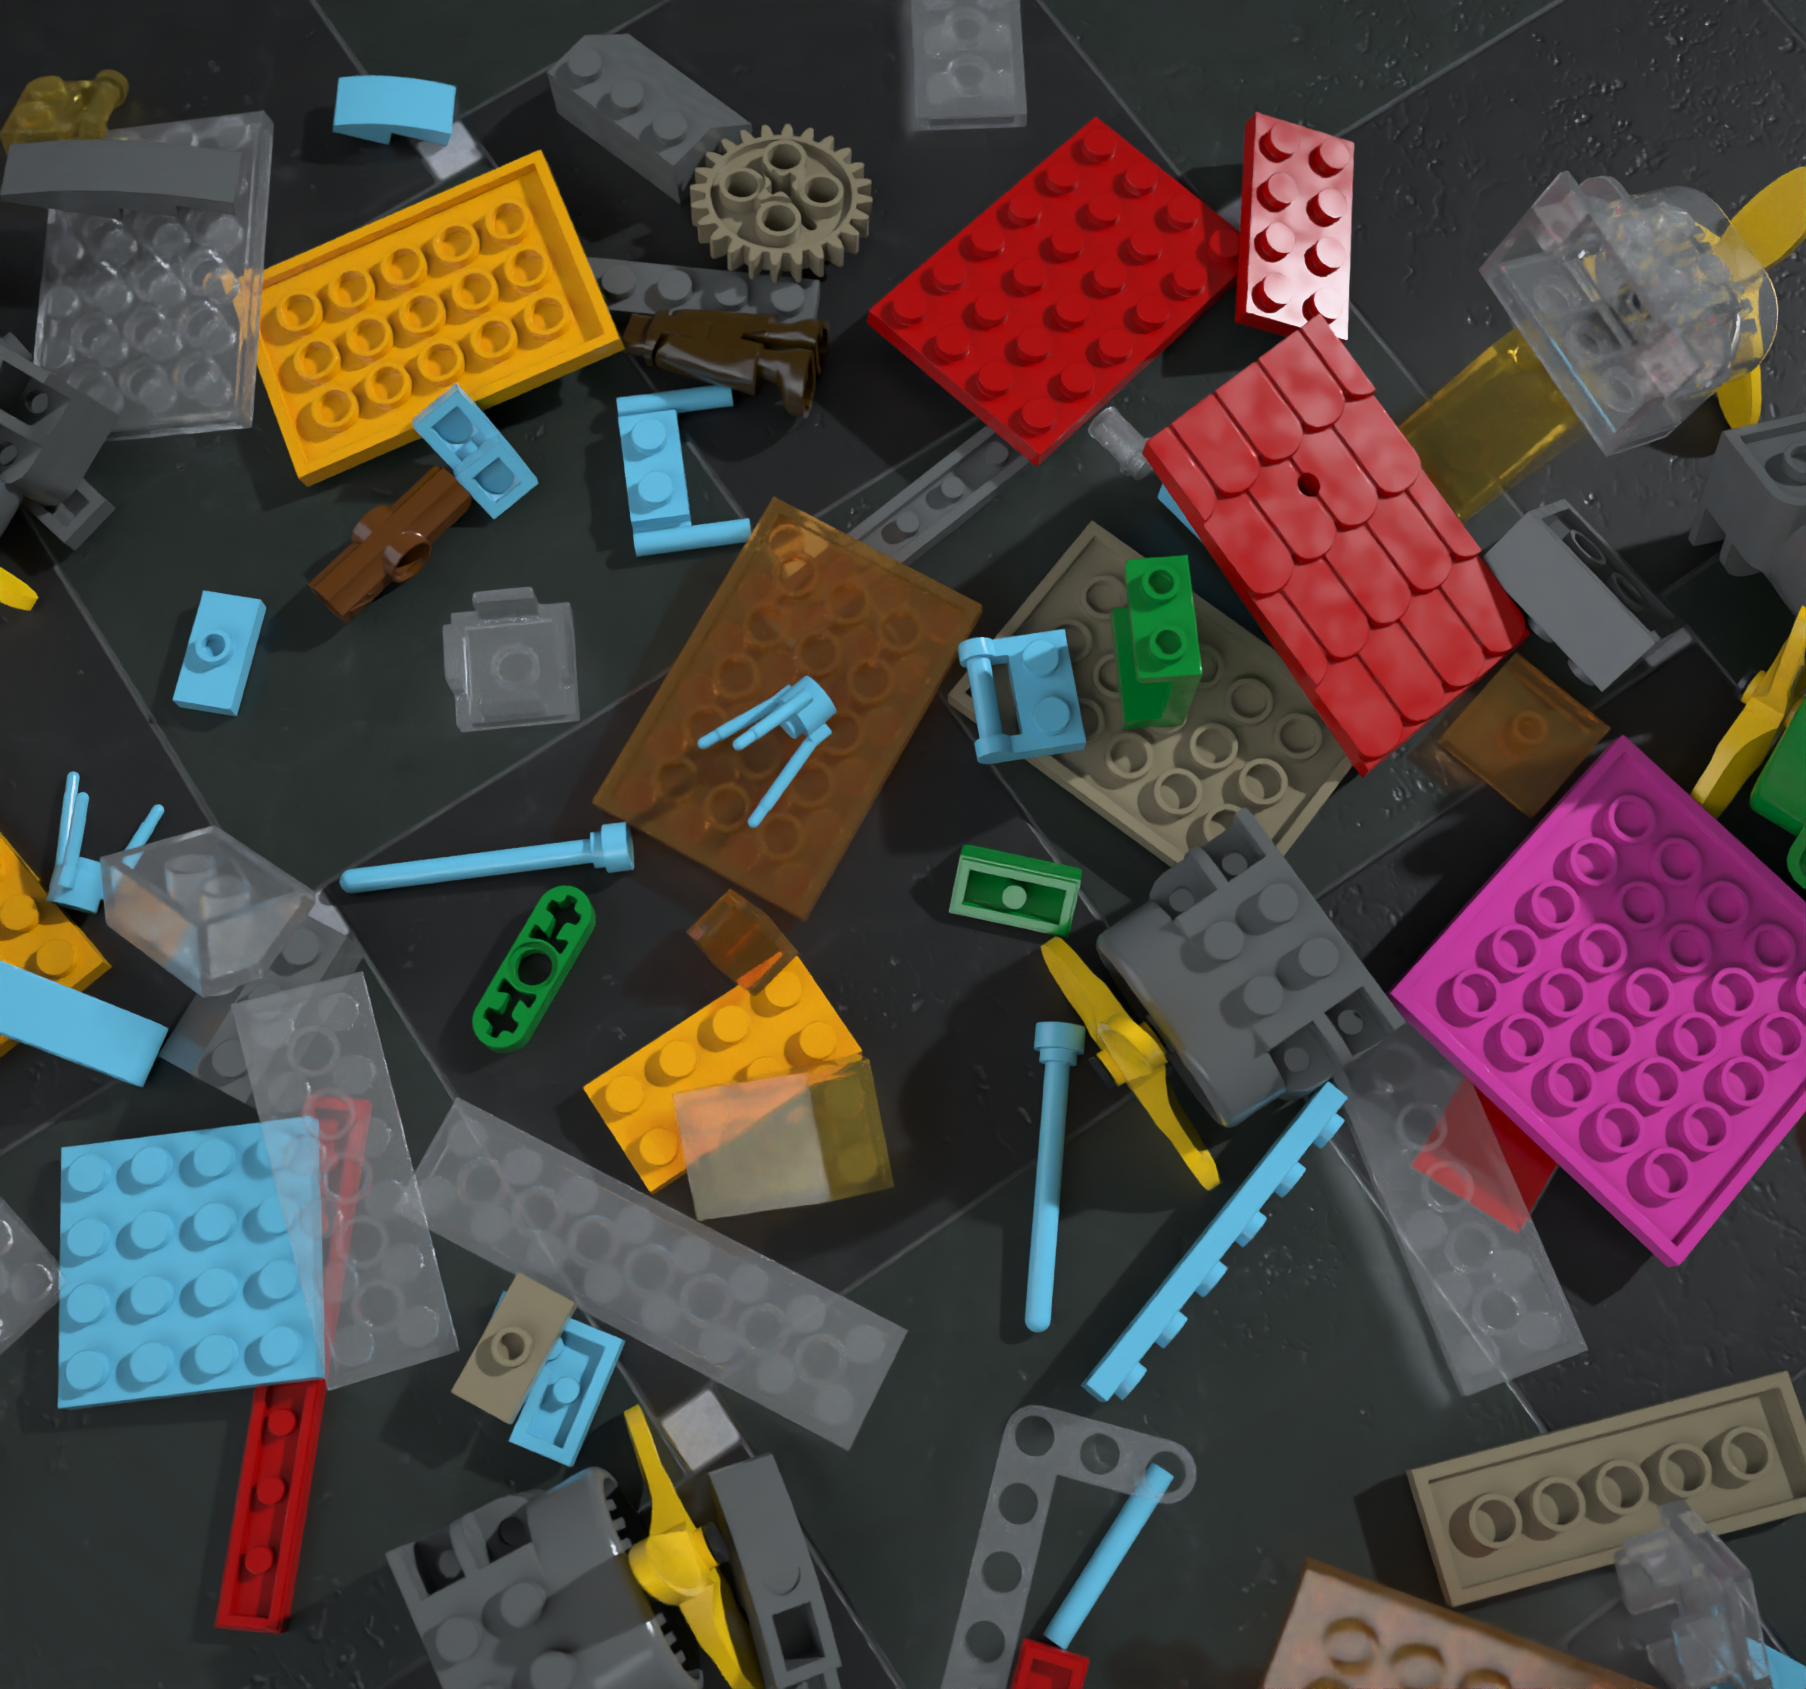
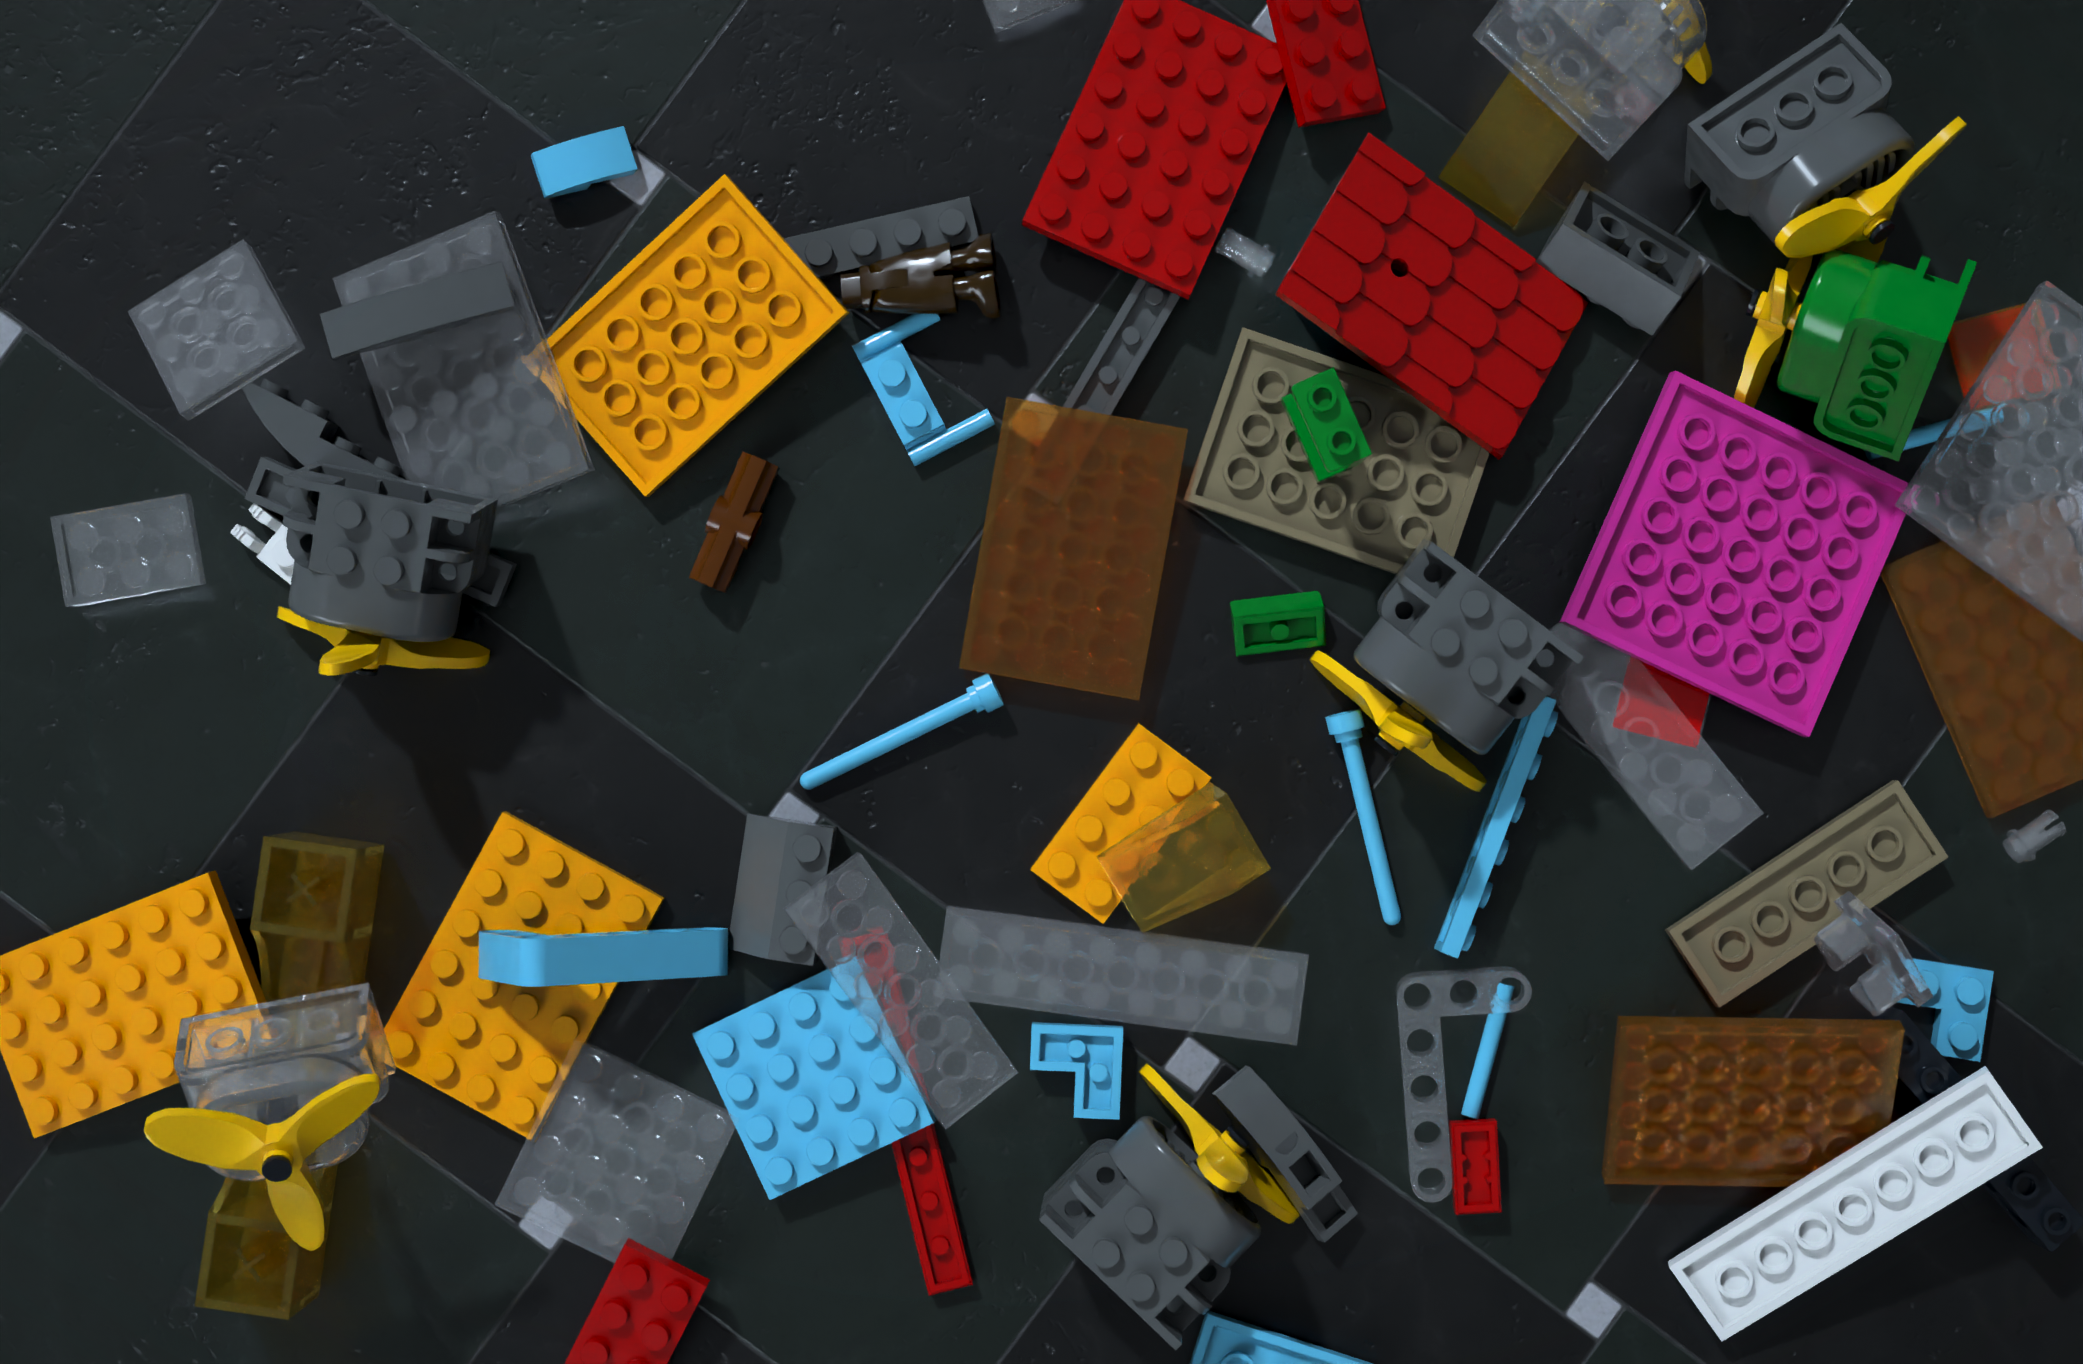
camera: 15 degrees left, 15 degrees up
clear yellow plate [0,69,129,155] -> none
medium azure plant [46,772,164,914] -> none
clear slope [100,825,316,998] -> none
medium azure plate [173,590,267,716] -> none
medium azure slope [412,383,538,519] -> none
clear panel [443,587,580,732] -> none
dark tan plate [451,1272,578,1424] -> none
green beam [472,886,596,1054] -> none
dark grey slope [547,34,752,204] -> none
clear orange panel [686,889,799,996] -> none
dark tan gear [690,124,873,283] -> none
medium azure plant [697,675,837,828] -> none
medium azure plate [957,629,1086,764] -> none
clear orange plate [1437,652,1611,819] -> none

